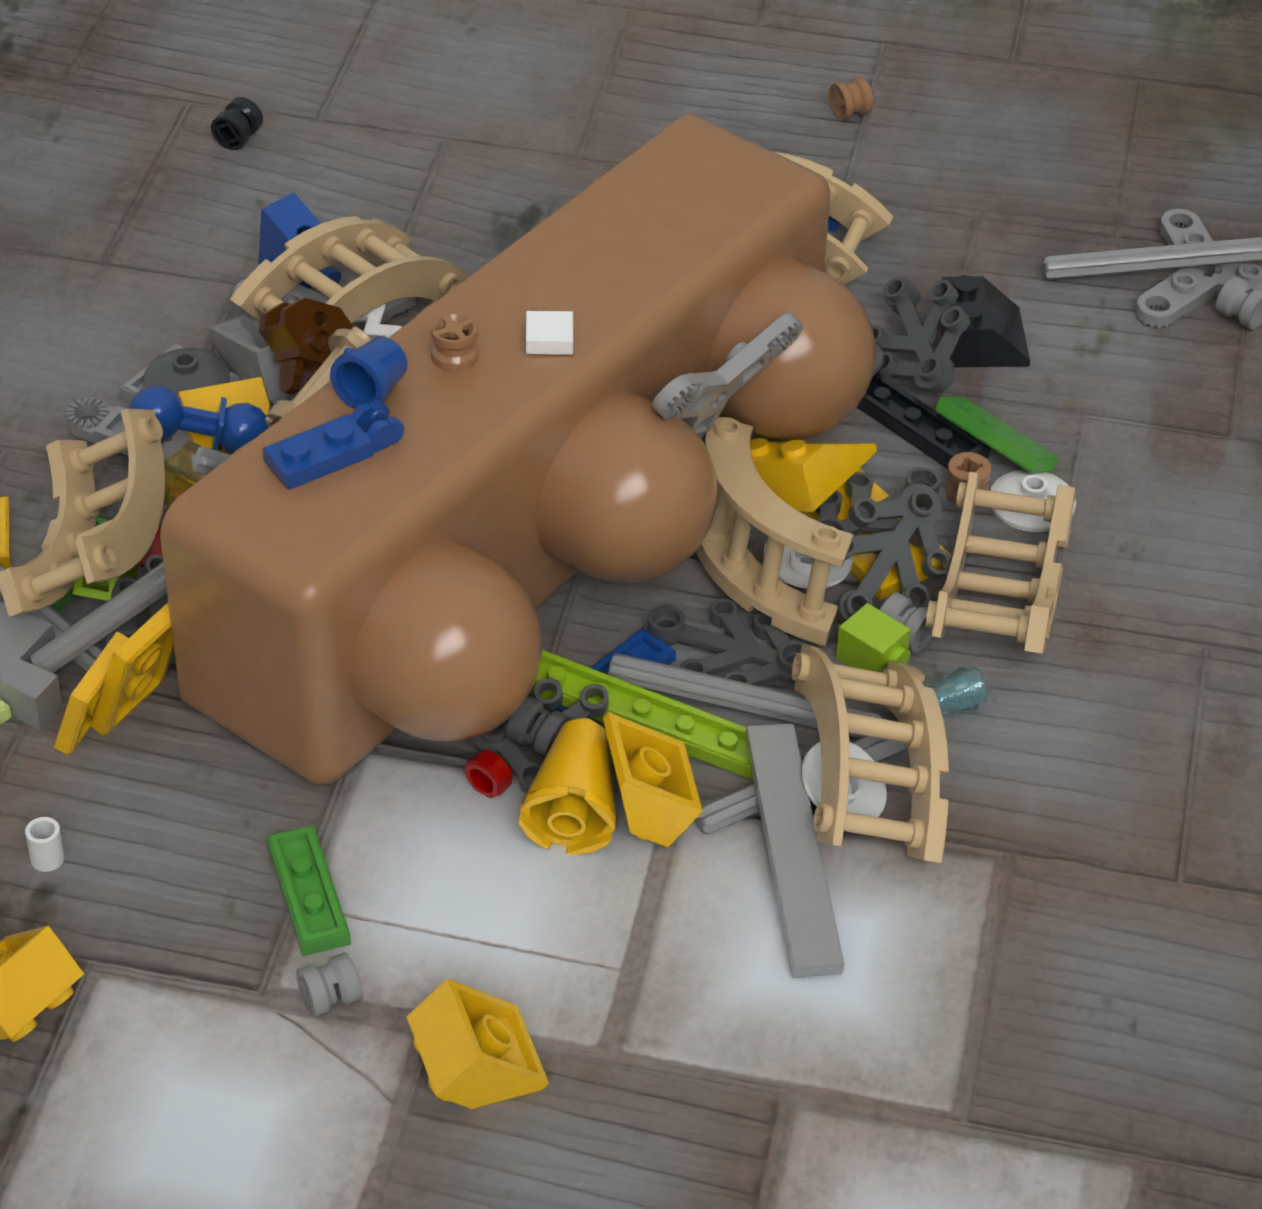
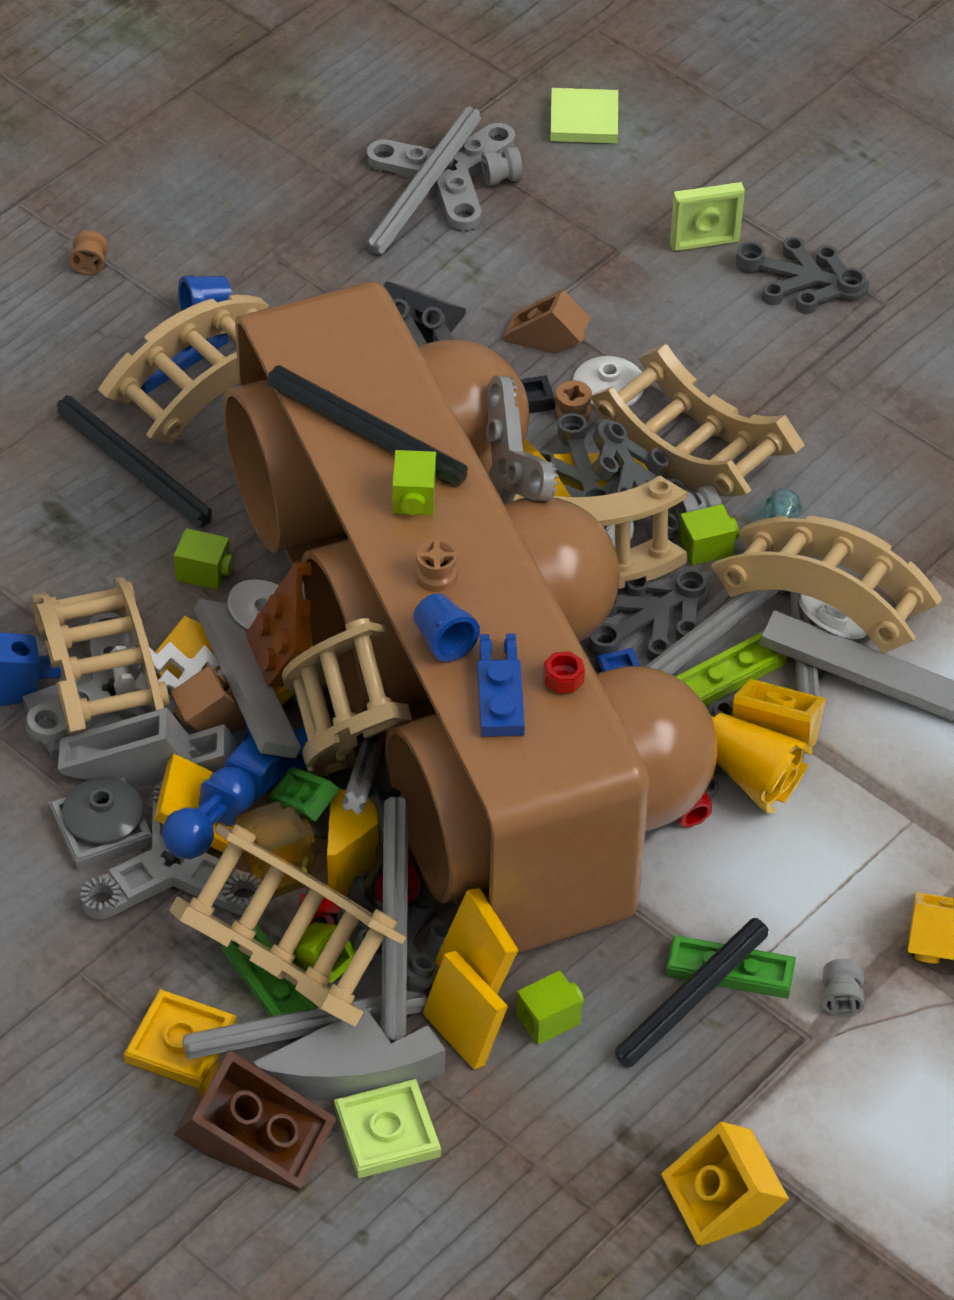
camera: 60 degrees left, 5 degrees up
white hinge [25,817,65,872] -> none
reddish brown hinge [259,297,354,396] -> none
white tile [526,311,573,355] -> none
bright green tile [935,396,1059,473] -> none
none -> blue piece [178,275,232,311]
none -> black axle [268,365,468,486]
none -> lime brick [392,450,436,515]
none -> medium nougat slope [503,289,591,353]
none -> lime brick [516,970,584,1045]
none -> red tile [543,651,585,694]
none -> black axle [615,918,769,1068]

